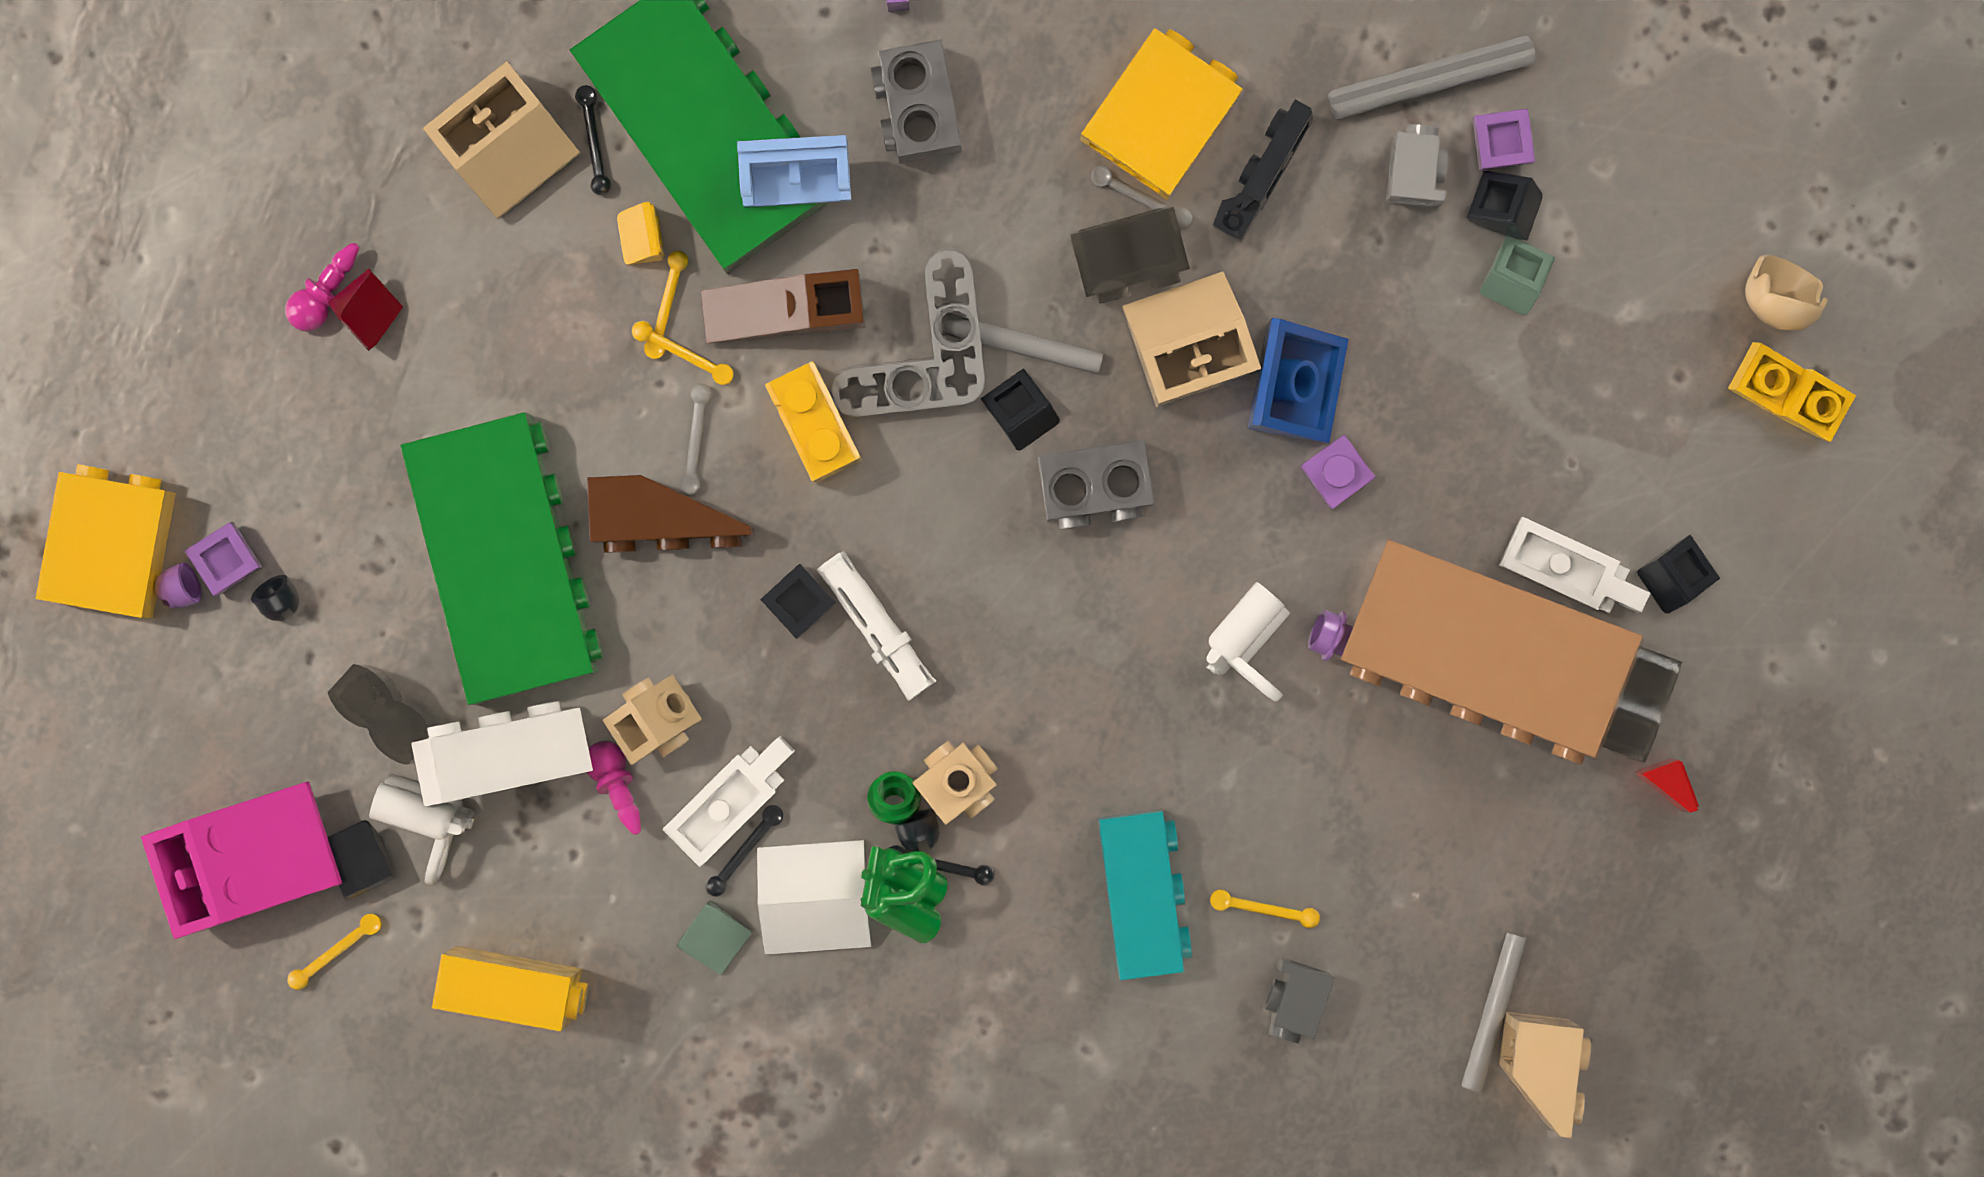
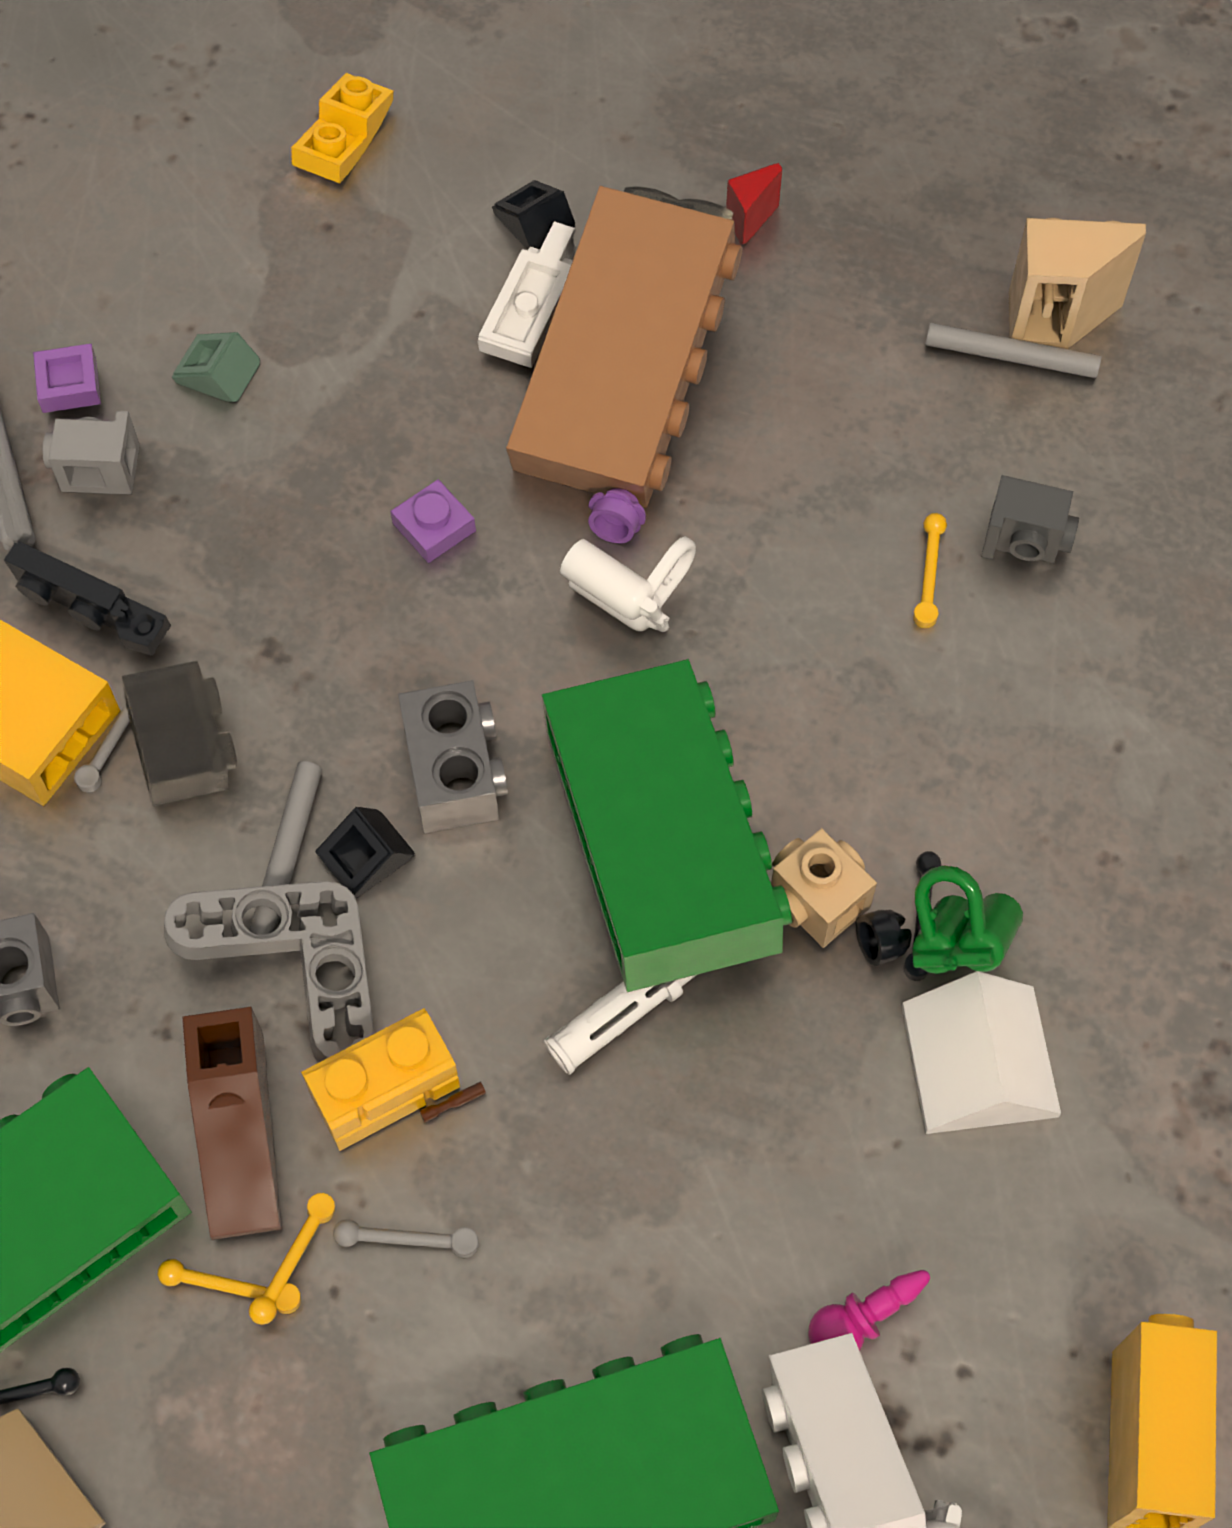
camera: 95 degrees left, 25 degrees down
reddish brown slope [587,475,755,553] -> none
tan brick [602,674,702,765] -> none
yellow slope [617,202,665,265] -> none
white hinge [662,736,795,867] -> none
sand green slope [676,900,753,975] -> none
black hinge [705,805,784,897] -> none
light blue hinge [737,135,851,207] -> none
black plate [760,564,836,639] -> none
green plate [867,771,921,824] -> none
teal brick [1098,809,1192,980] -> none
tan slope [1122,272,1262,407] -> none
blue slope [1247,318,1349,443] -> none
black slope [1467,171,1543,241] -> none
tan hair [1745,255,1828,331] -> none
none -> reddish brown piece [419,1081,486,1123]
none -> green brick [542,659,792,993]

